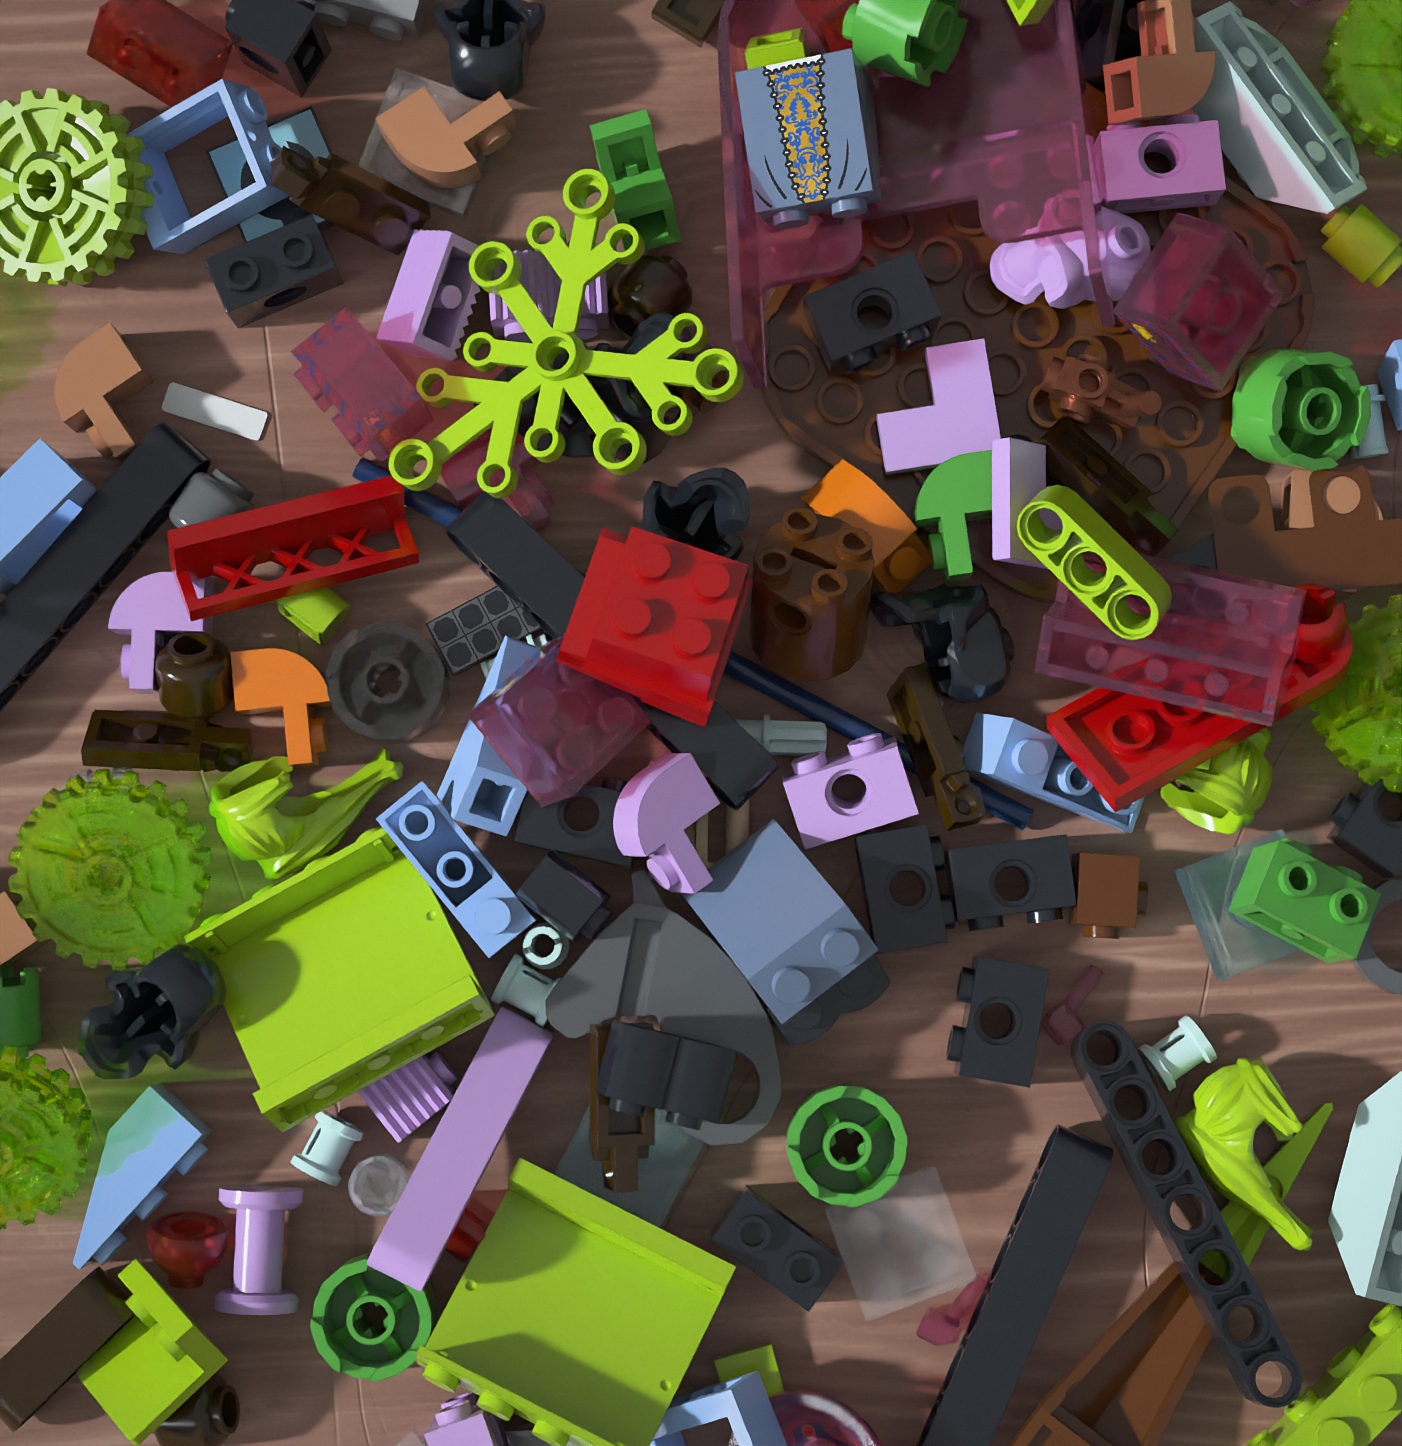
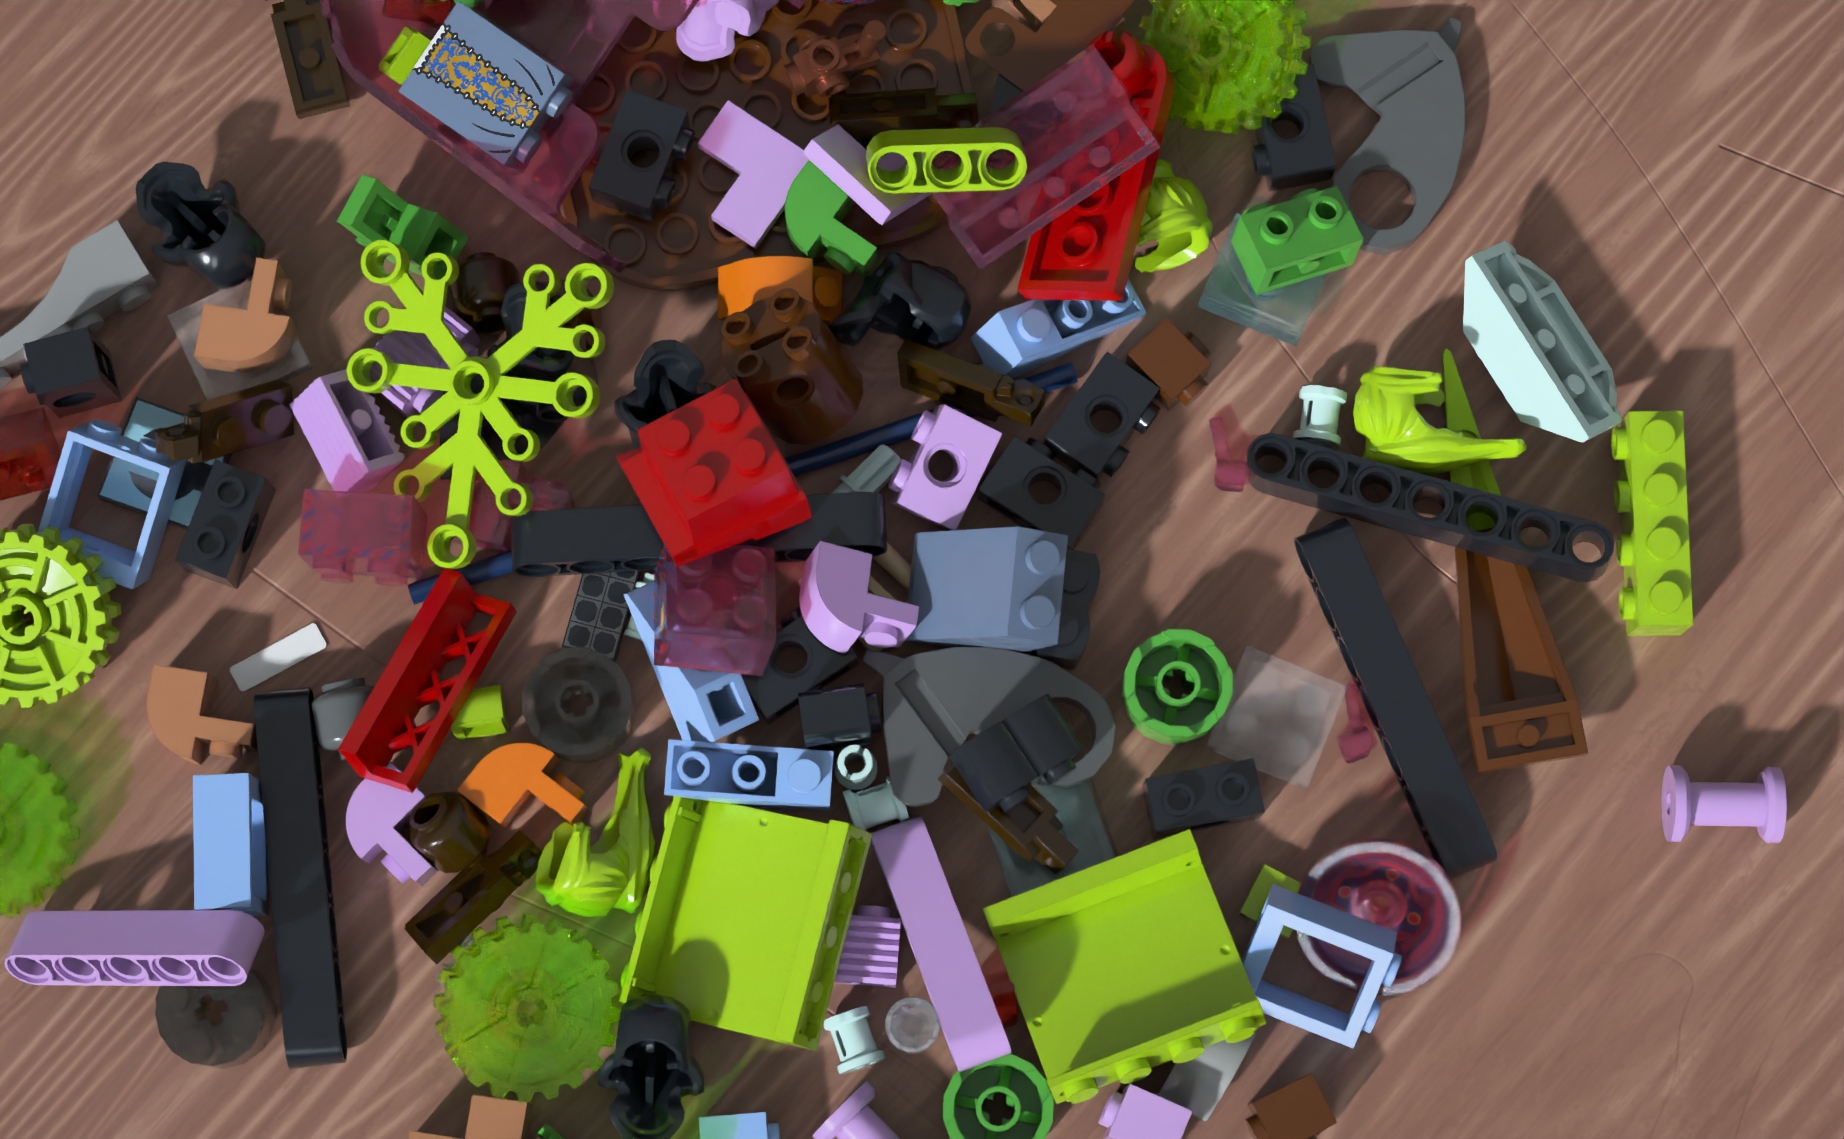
camera: 50 degrees left, 5 degrees down
black brick [946,957,1050,1088] -> none

